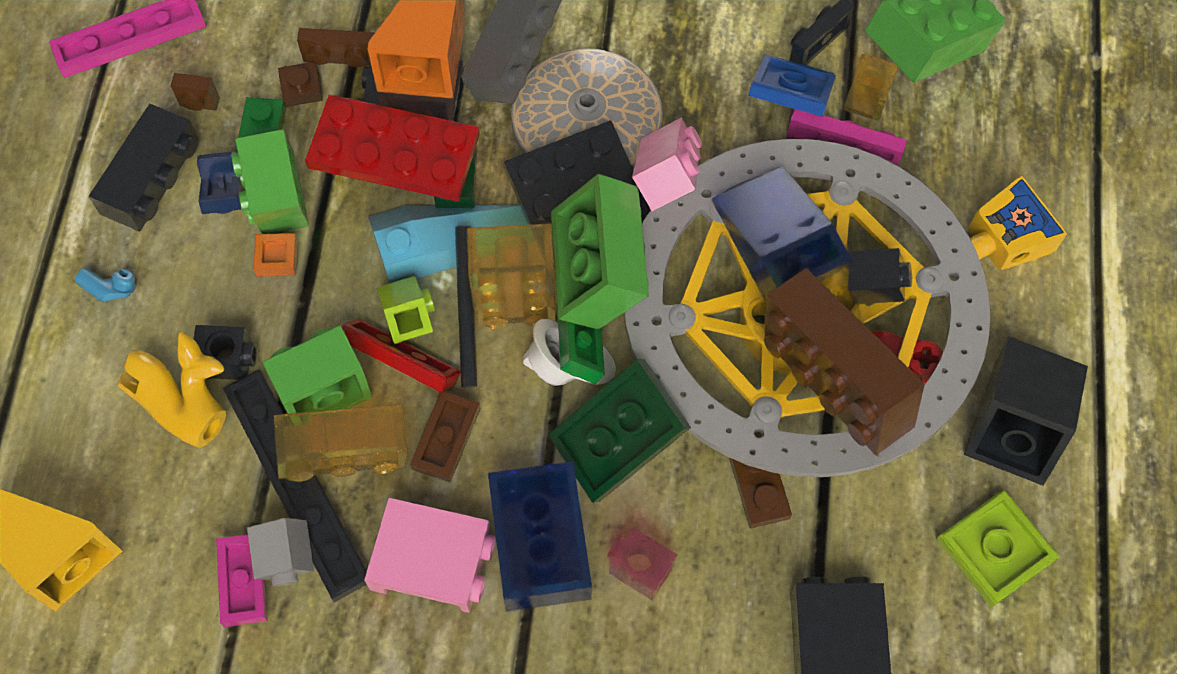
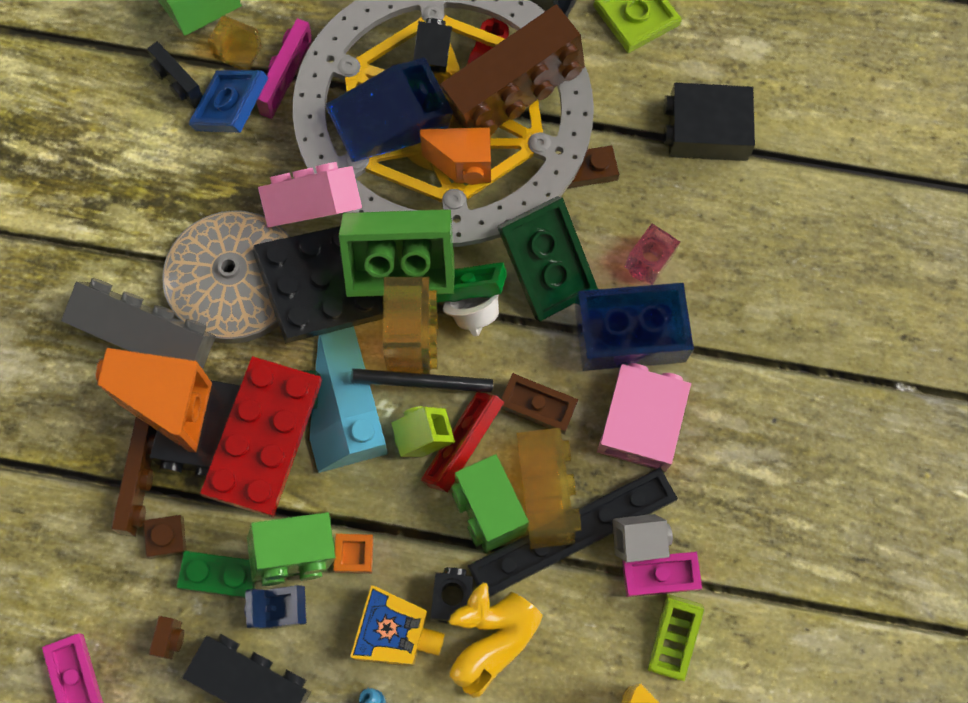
camera: 90 degrees left, 5 degrees up
none -> torso [350,585,445,666]
none -> orange slope [420,128,491,185]
none -> lime slope [647,594,705,682]

